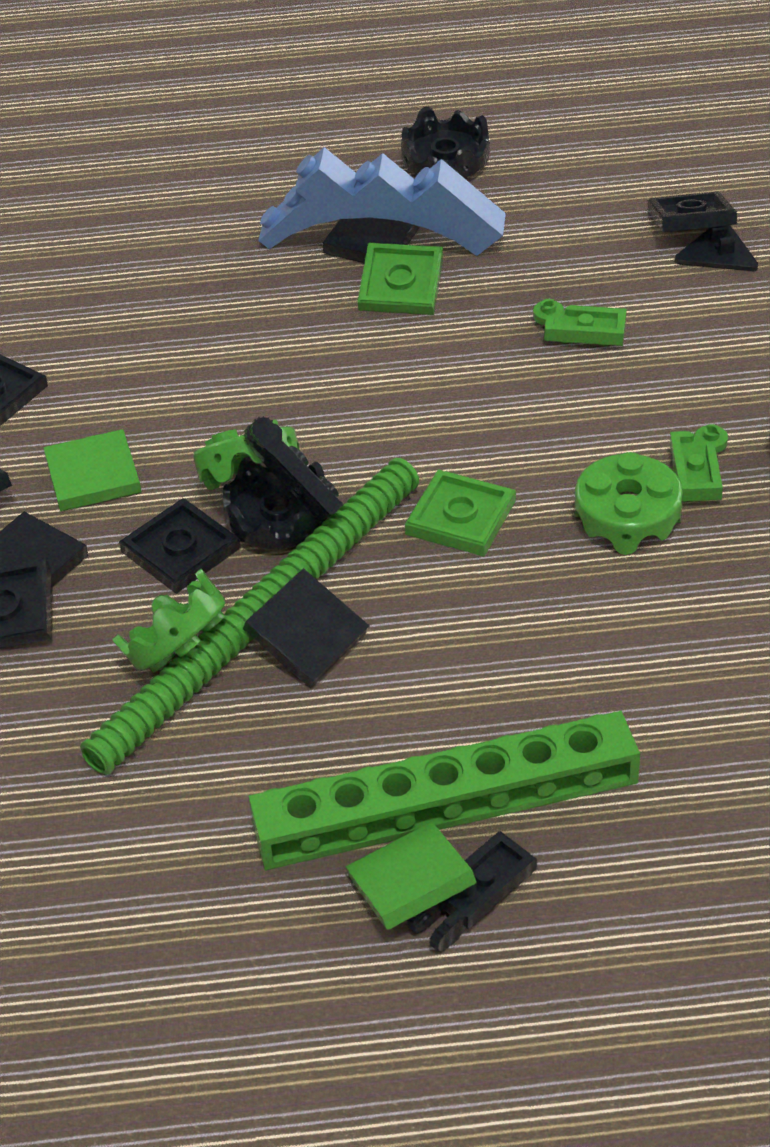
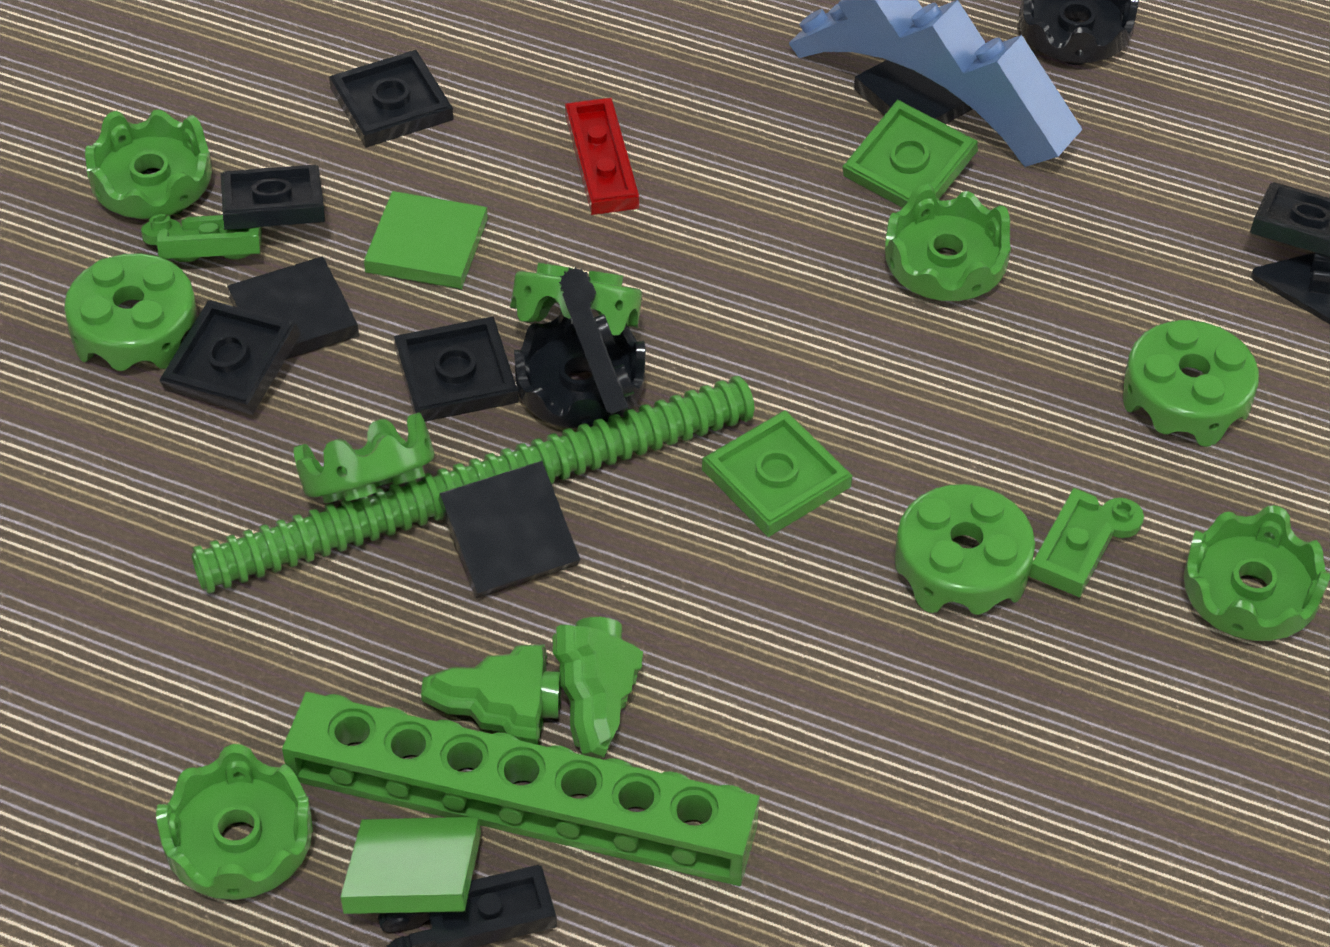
camera: 25 degrees right, 5 degrees up
bright green hinge [533,298,627,346] -> none
none -> bright green plate [156,744,313,900]
none -> bright green rock [421,644,561,744]
none -> bright green rock [552,617,643,759]
none -> red tile [565,97,639,215]
none -> bright green plate [885,184,1011,301]
none -> bright green plate [1123,320,1259,447]

